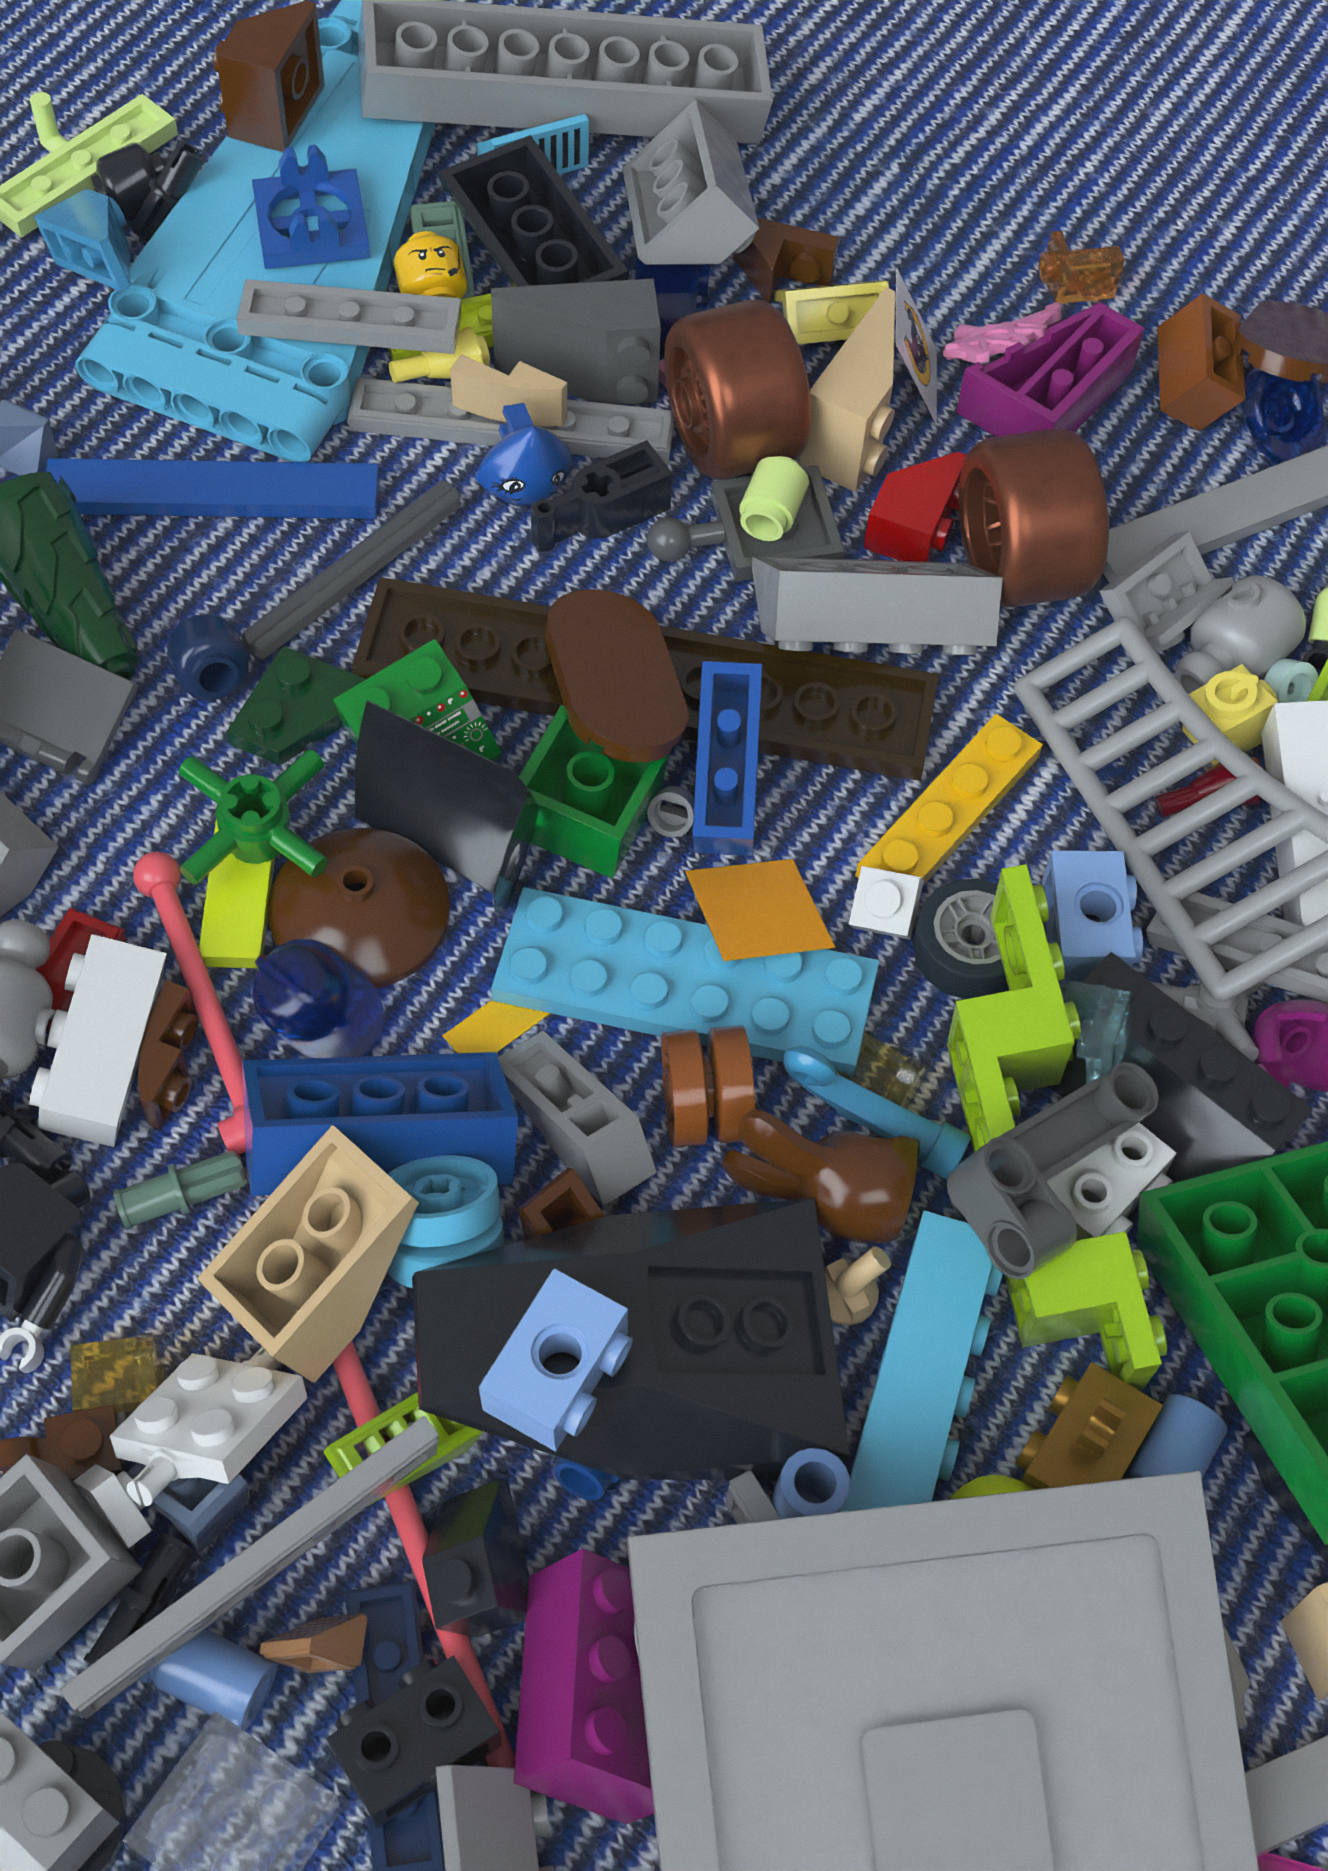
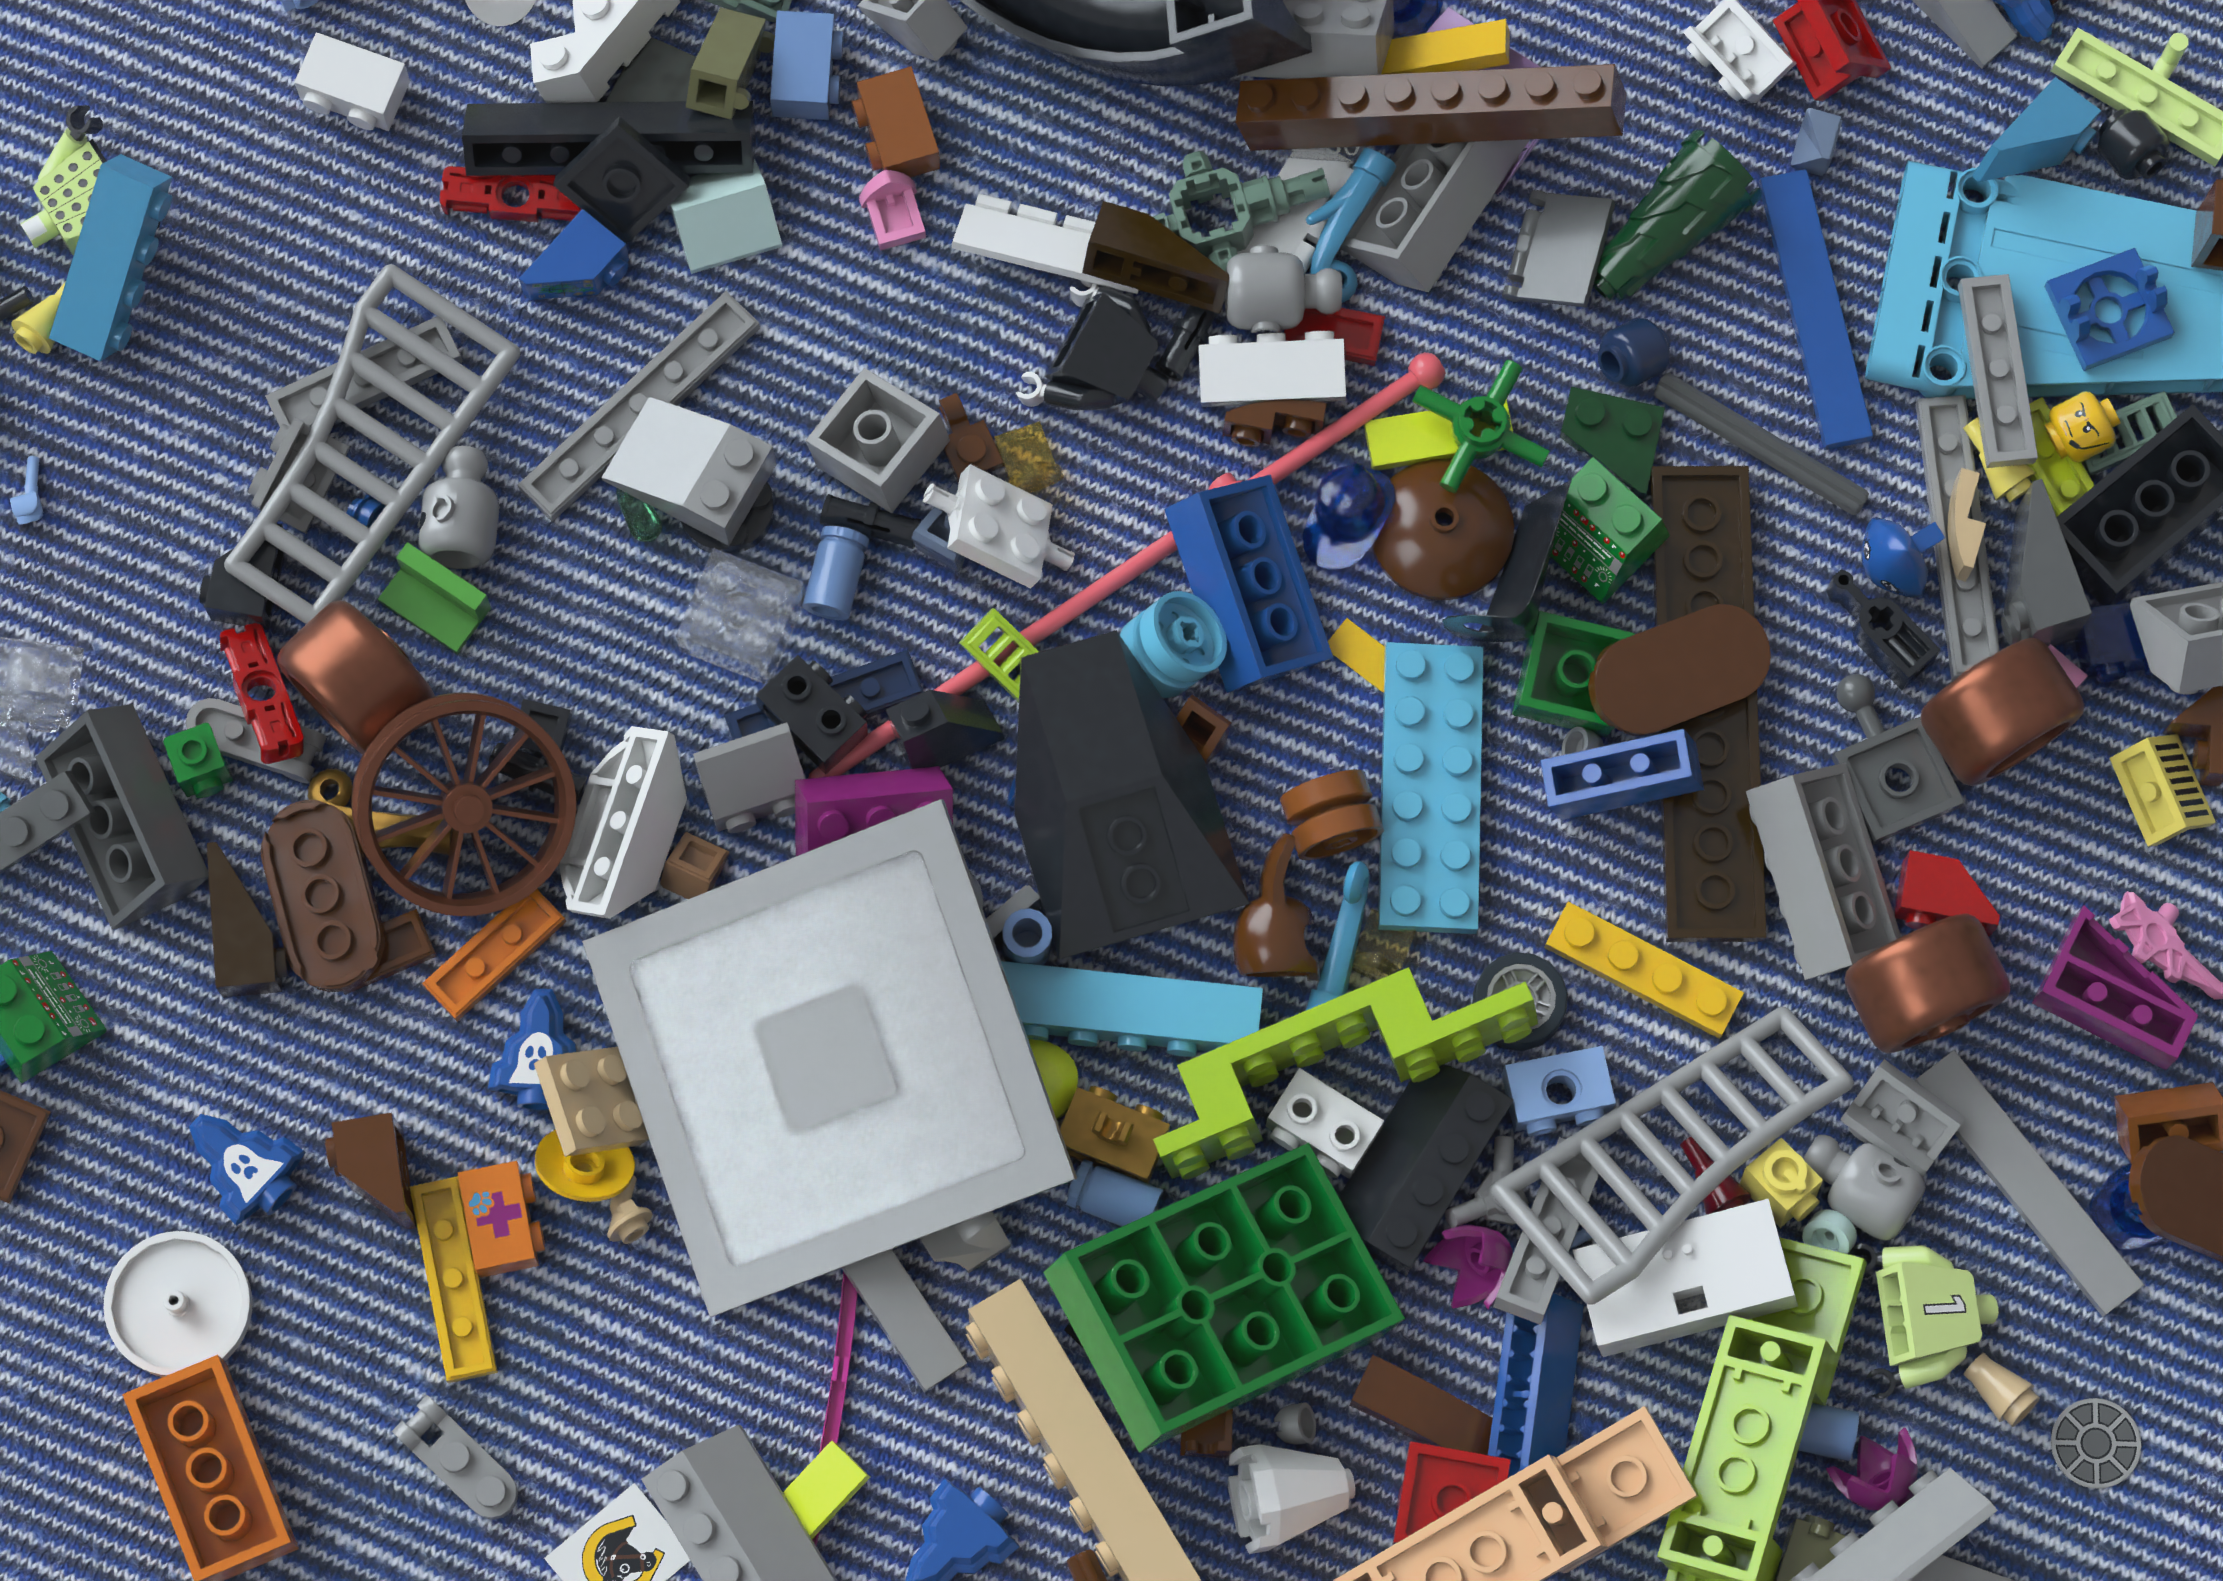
camera: 80 degrees right, 15 degrees up
light grey tile [59,1416,439,1719] -> none
white plate [73,1464,152,1548] -> none
sand green axle [113,1151,247,1230] -> none
black axle [132,140,207,242] -> none
tan slope [197,1125,419,1383] -> none
medium nougat slope [259,1613,367,1673] -> none
light blue brick [479,1269,633,1452] -> none
light grey slope [498,1031,657,1206] -> none
light orange sticker [685,859,835,961] -> none
yellowish green brick [740,456,809,541] -> none
tan slope [799,287,895,492] -> none
tan plate [824,1246,891,1326] -> none
white plate [849,866,924,940] -> none
sticker [896,268,937,425] -> none
dark grey piece [947,1062,1159,1280] -> none
clear light blue bracket [1064,981,1130,1084] -> none

